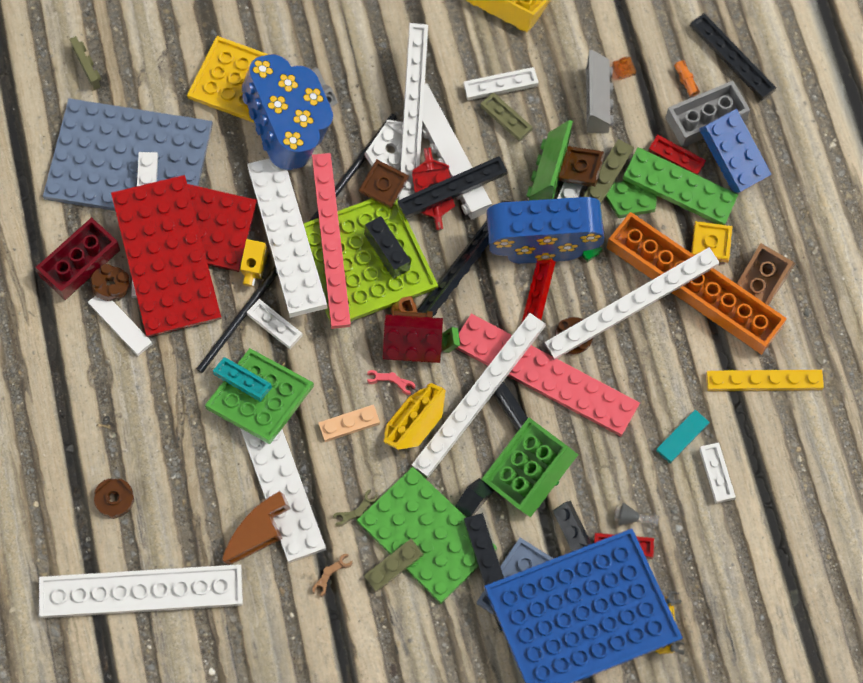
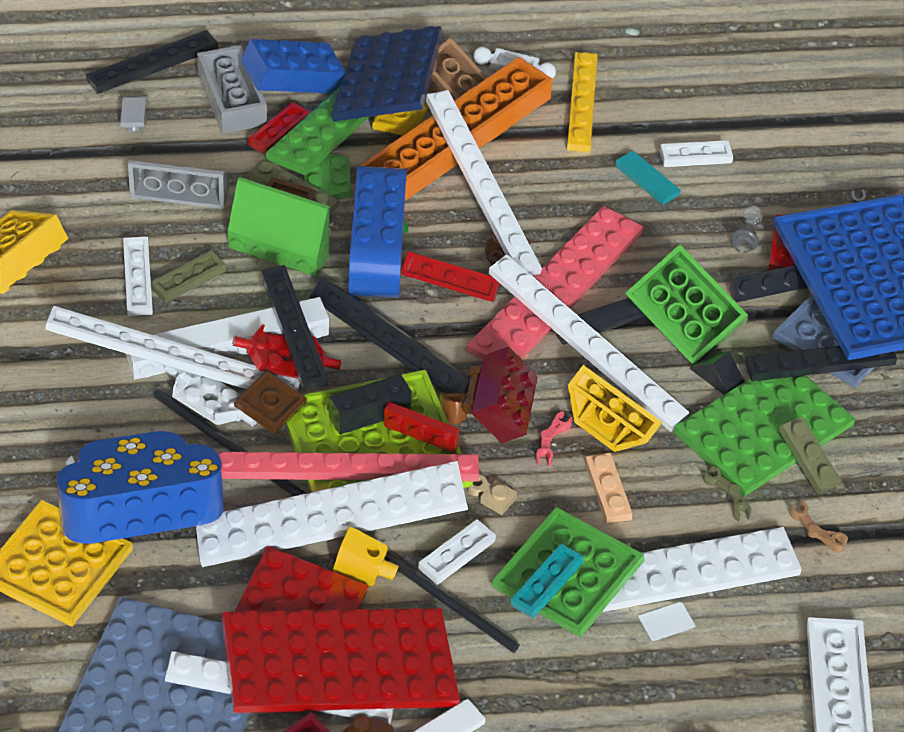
camera: 85 degrees left, 20 degrees down
dark orange slope [222,491,291,565] -> none
clear orange tile [612,56,636,80] -> none
orange pin [674,60,700,97] -> none
none -> light grey slope [121,96,149,132]
none -> dark blue plate [331,26,443,121]
none -> red plate [384,402,460,453]
none -> tan plate [468,474,517,515]
none -> white plate [474,47,556,78]
none -> white sticker [638,602,696,641]

